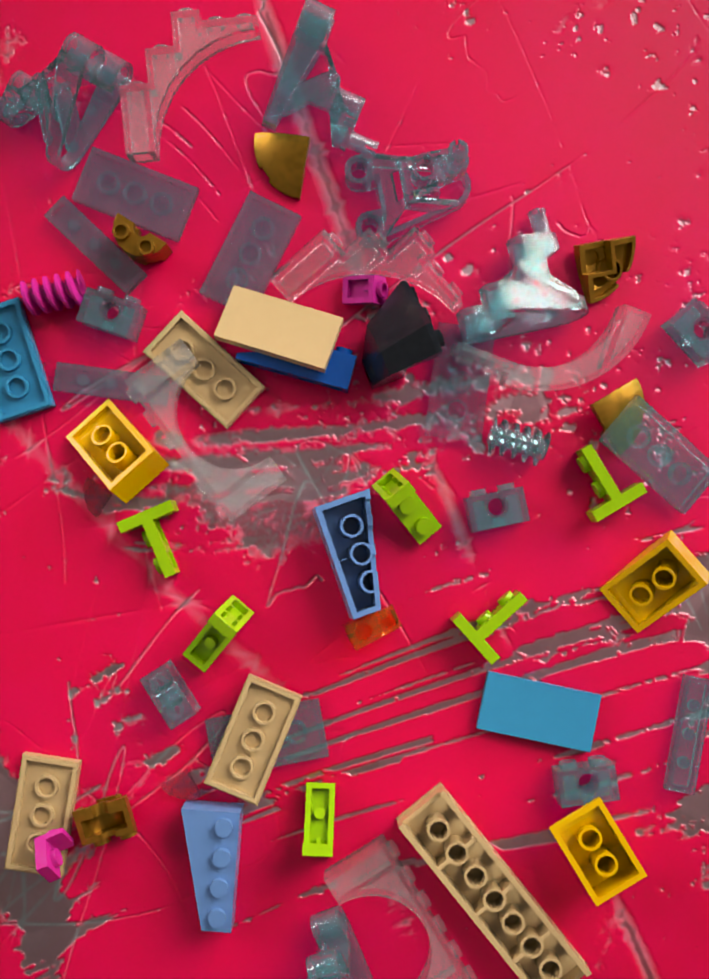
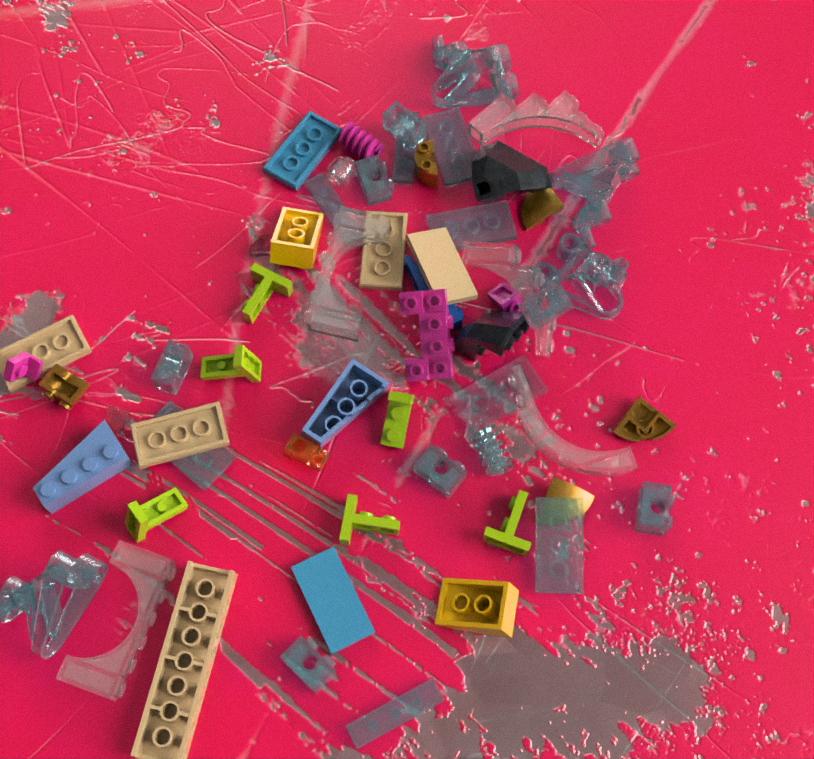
camera: 50 degrees right, 20 degrees down
clear light blue connector [456,207,589,344] -> none
yellow slope [549,796,648,907] -> none
none -> clear head [326,156,357,187]
none -> clear light blue brick [382,101,426,152]
none -> dark pink bracket [399,288,455,382]
none -> black brick [472,141,552,204]
none -> clear light blue brick [518,281,575,330]

